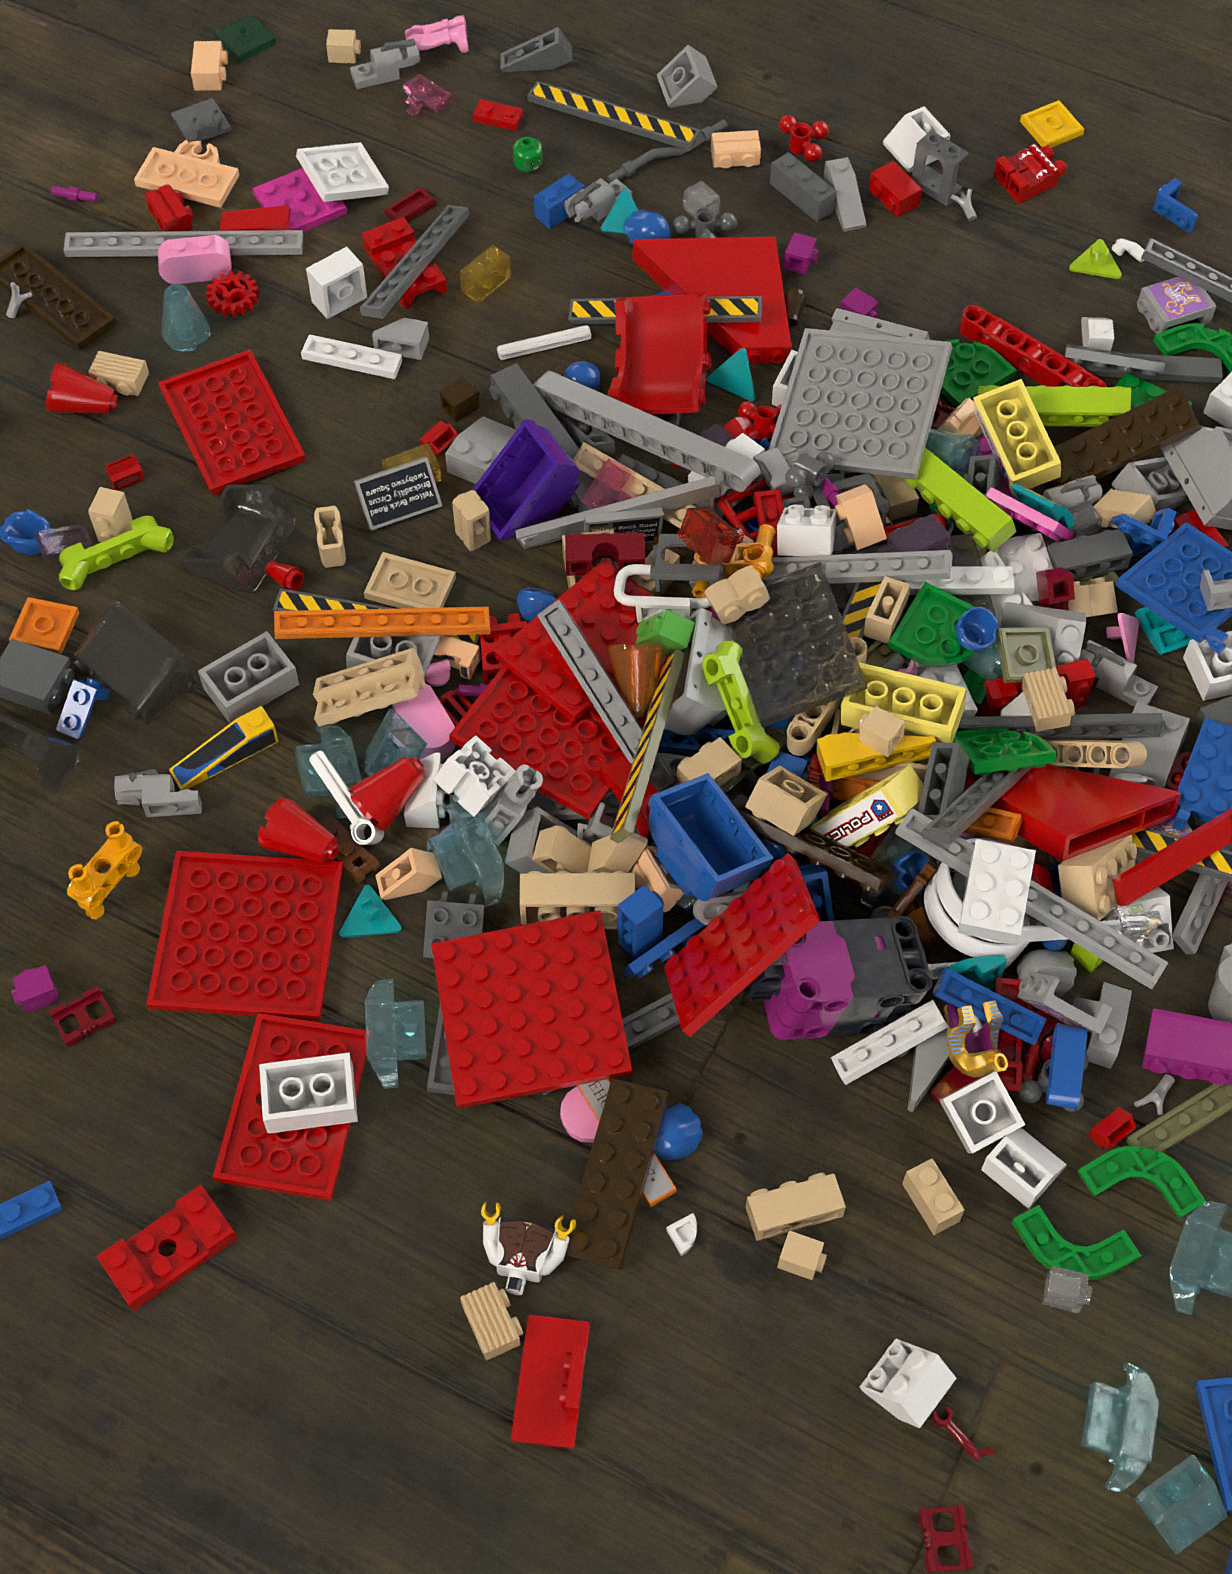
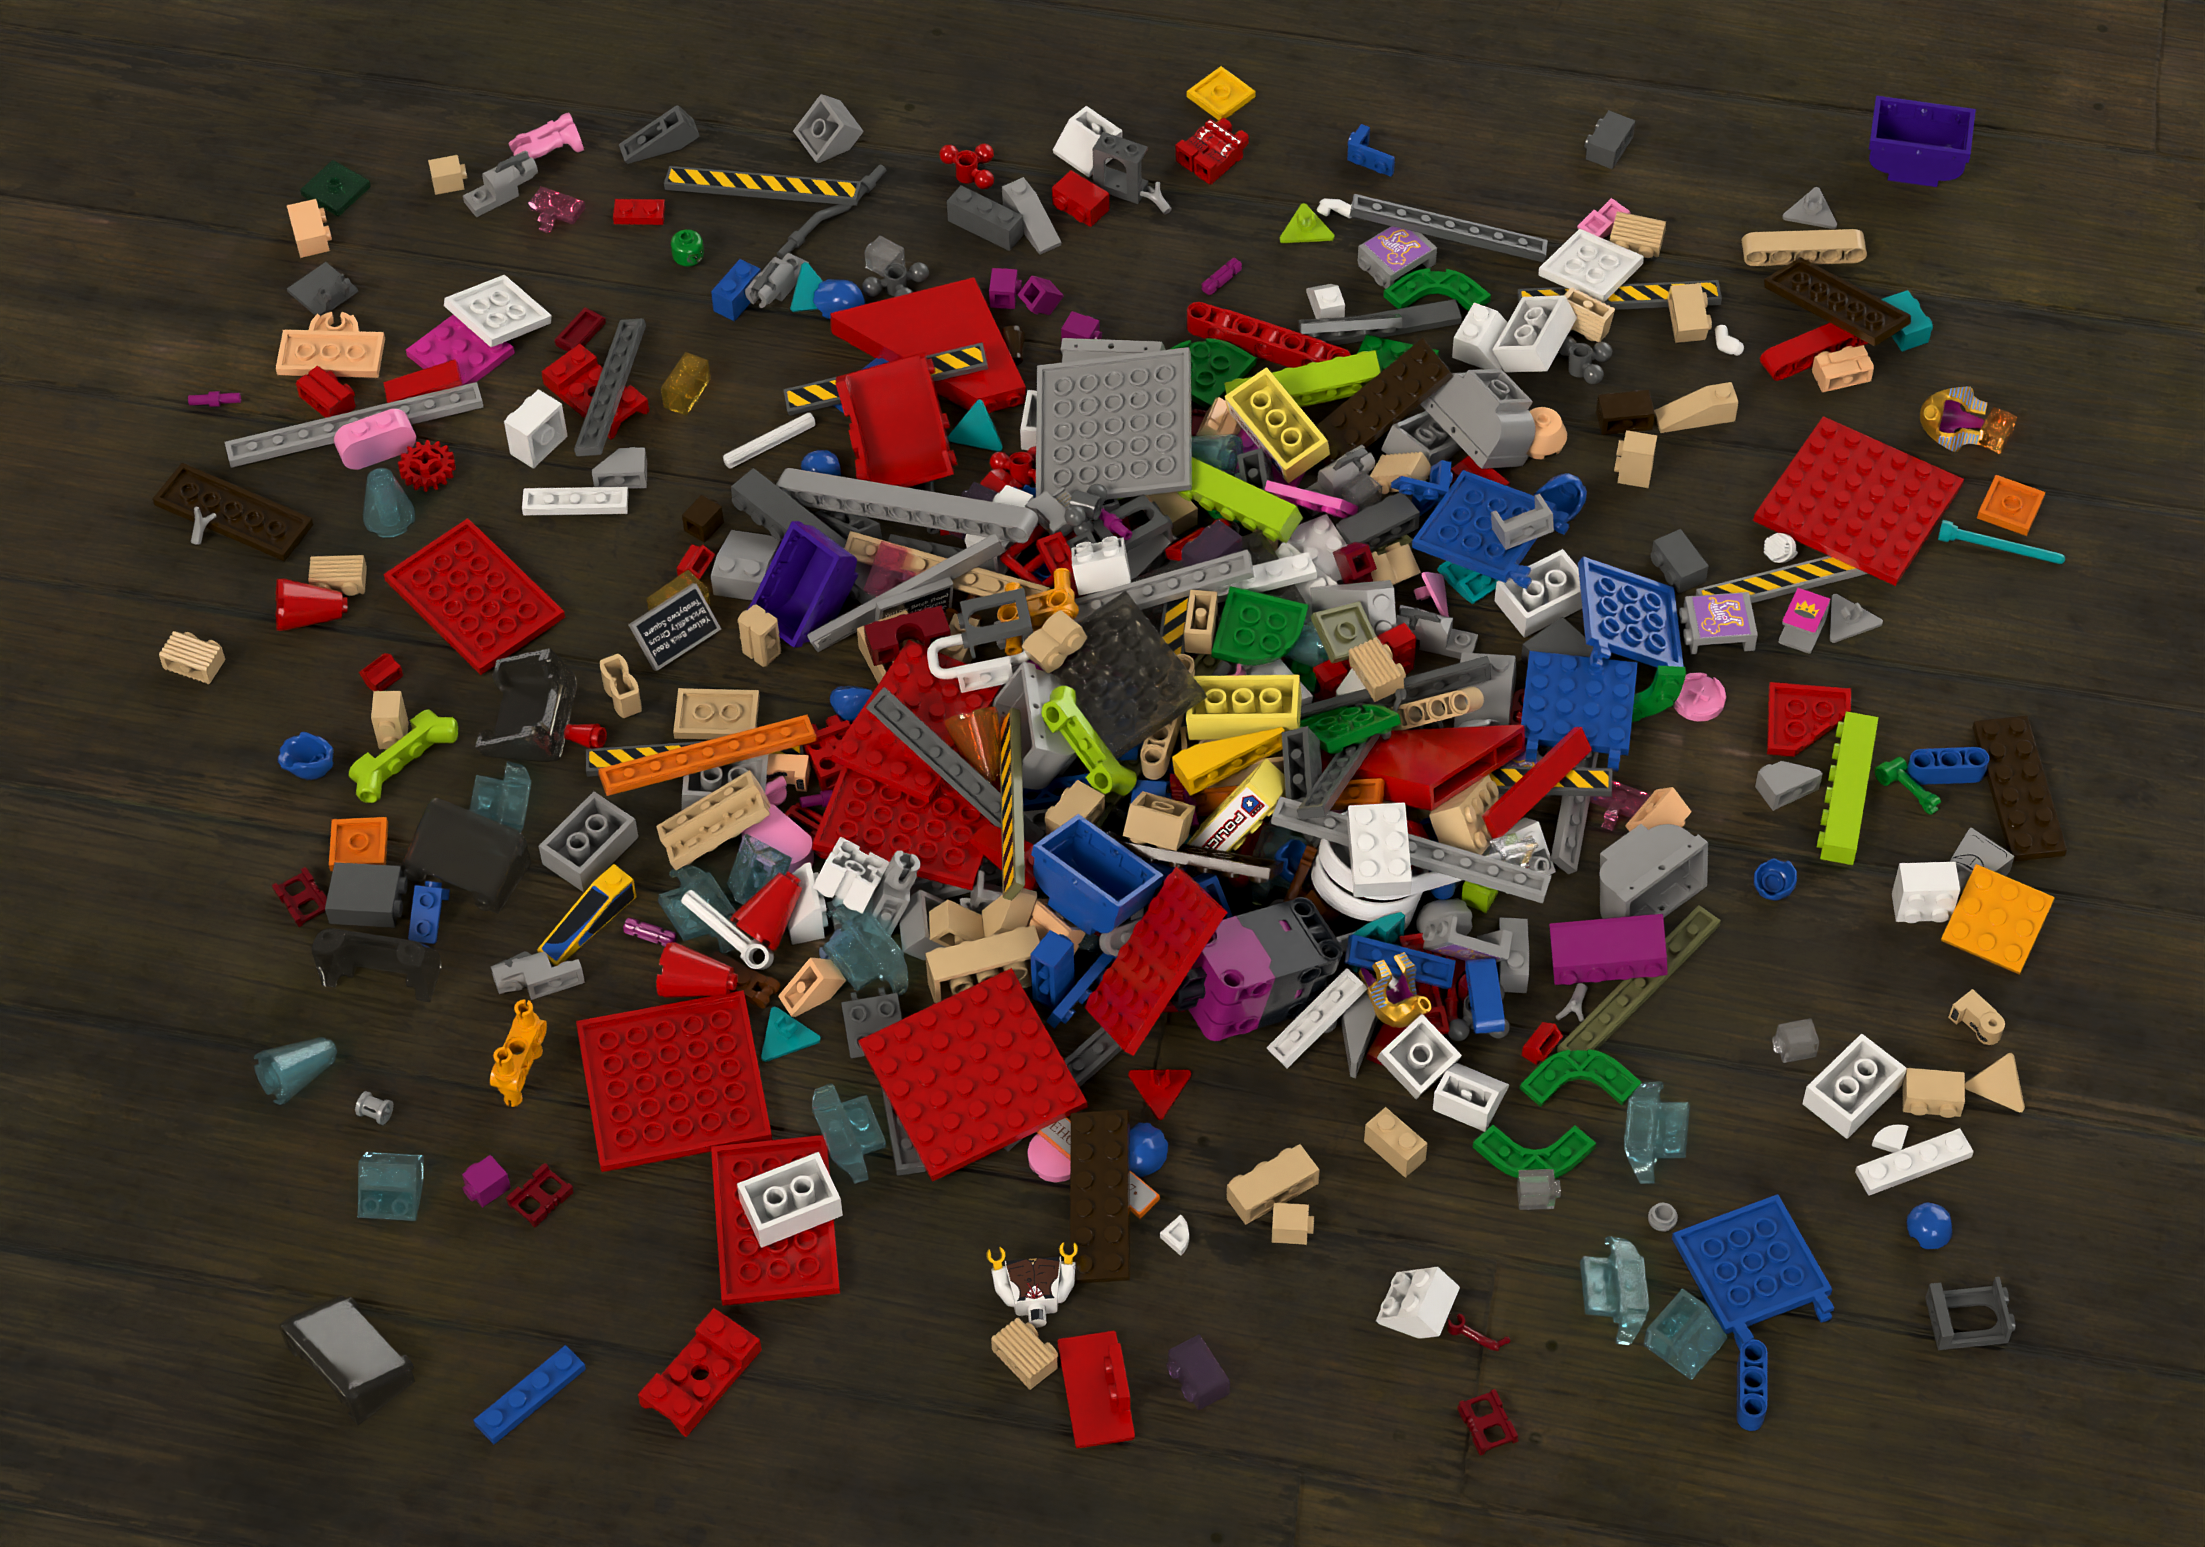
camera: 15 degrees left, 5 degrees down
tile [34,523,93,558] -> none
bright green brick [636,609,695,657] -> none
clear red brick [678,507,744,565] -> none
light nougat brick [711,130,761,168] -> none
light nougat brick [835,484,887,550] -> none
tan brick [858,706,905,757] -> none
blue hair [955,607,999,651] -> none
teal slope [1011,483,1075,529] -> none
none -> clear light blue plate [466,761,532,857]
none -> magenta axle [623,918,677,946]
none -> magenta brick [1018,276,1064,315]
none -> red piece [1128,1070,1191,1120]
none -> clear purple brick [1166,1334,1230,1410]
none -> magenta axle [1201,258,1242,295]
none -> dark grey hinge [1381,689,1407,739]
none -> light grey plate [1648,1203,1678,1231]

